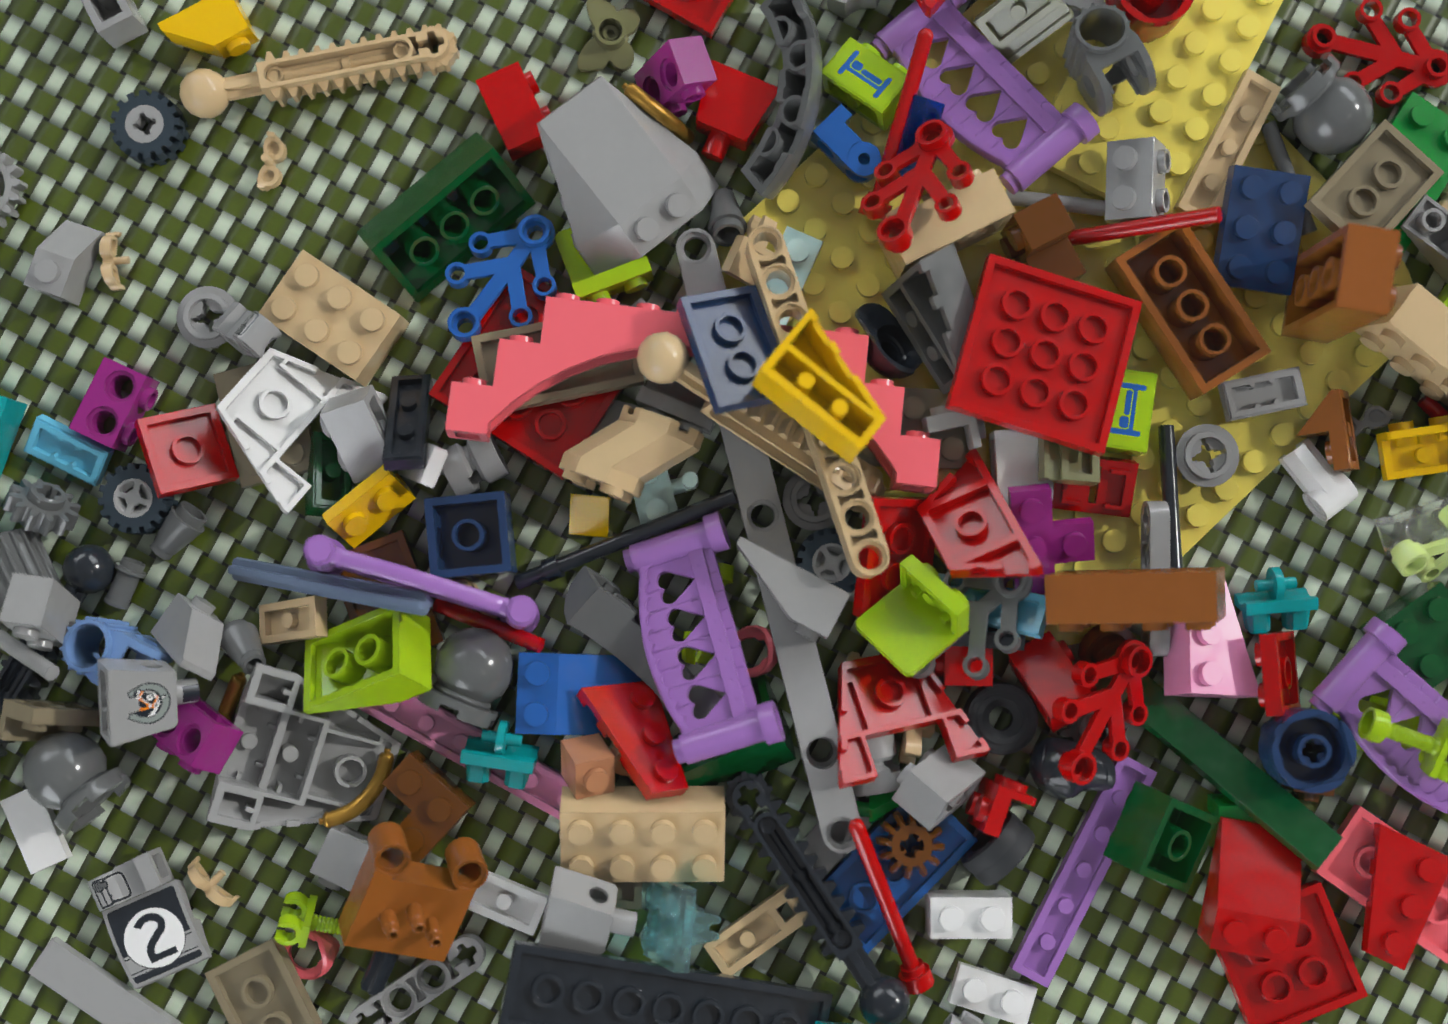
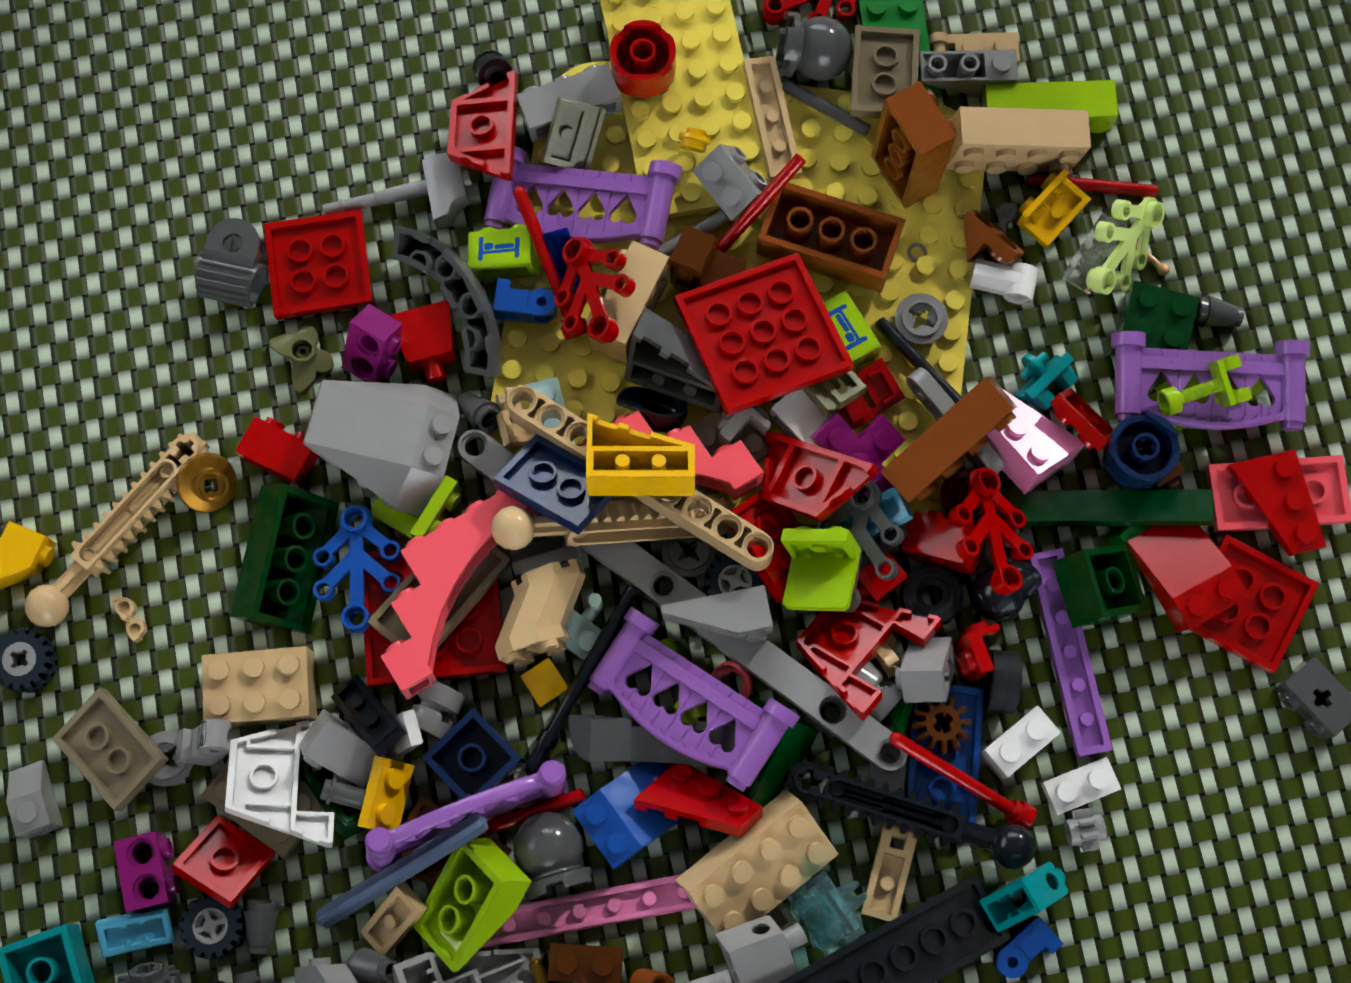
camera: 40 degrees left, 10 degrees down
tan piece [99,232,130,291] -> none
teal hips [460,720,540,790] -> none
nougat brick [561,733,629,800] -> none
pearl gold piece [622,83,694,145] -> none
dark grey piece [1063,2,1156,117] -> none
dark blue plate [1213,165,1311,295] -> none
light grey plate [1218,366,1308,422] -> none
none -> dark tan plate [52,687,169,812]
none -> pearl gold piece [176,453,237,513]
none -> dark grey pin [320,777,366,811]
none -> yellow plate [678,127,711,153]

